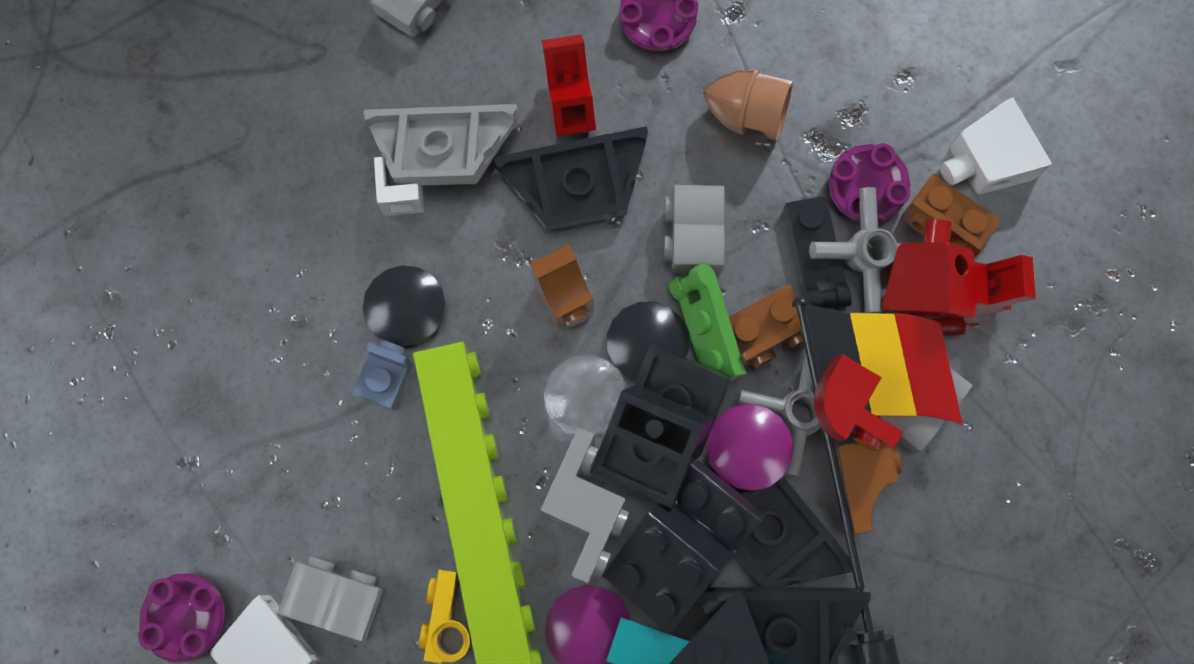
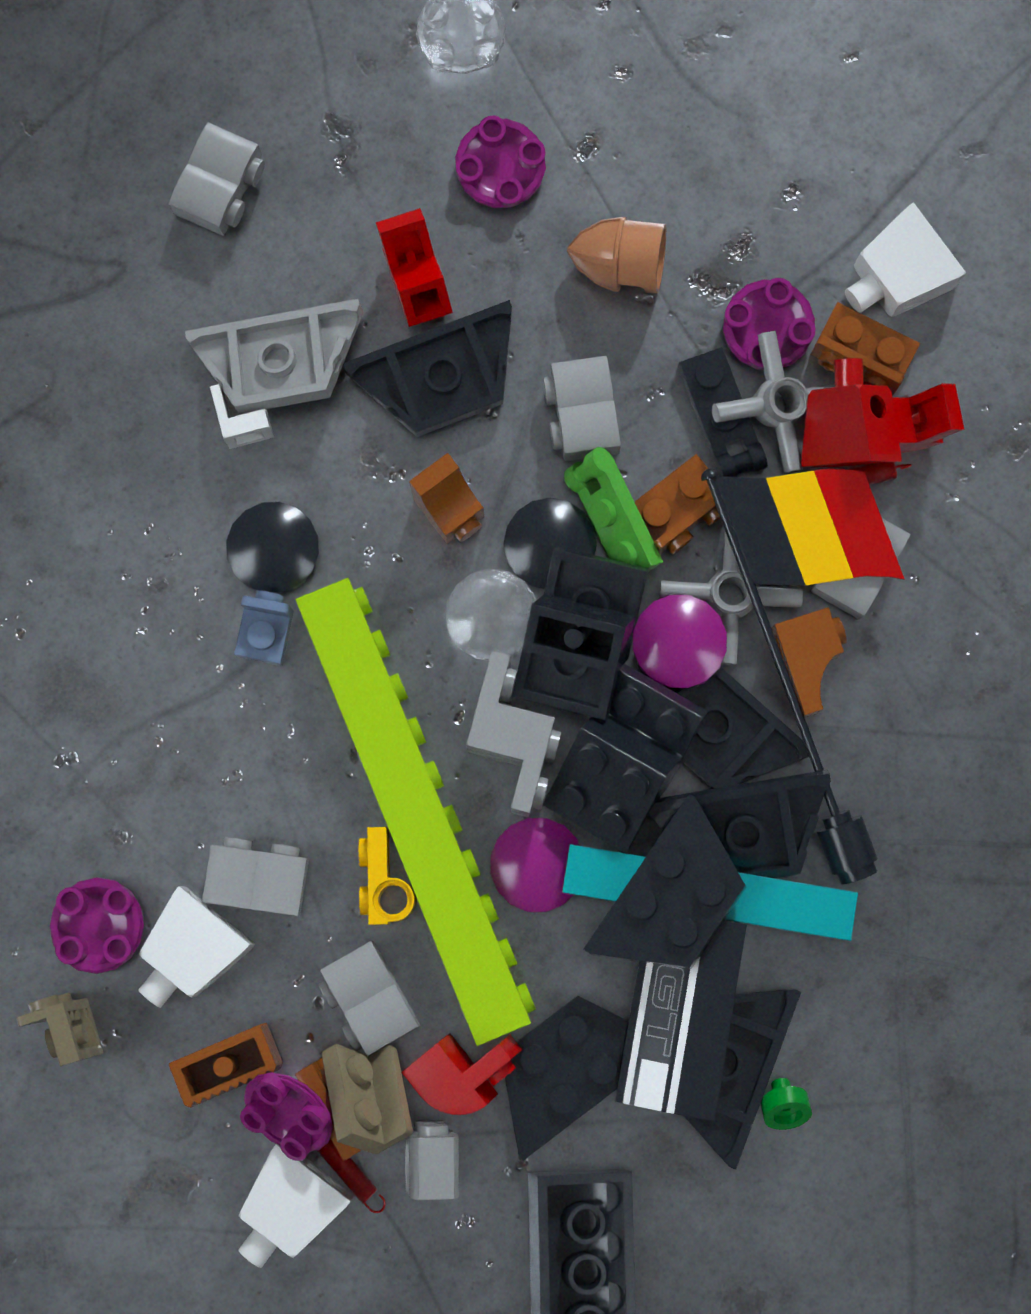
camera: 10 degrees left, 5 degrees up
red brick [814,354,903,451] -> none

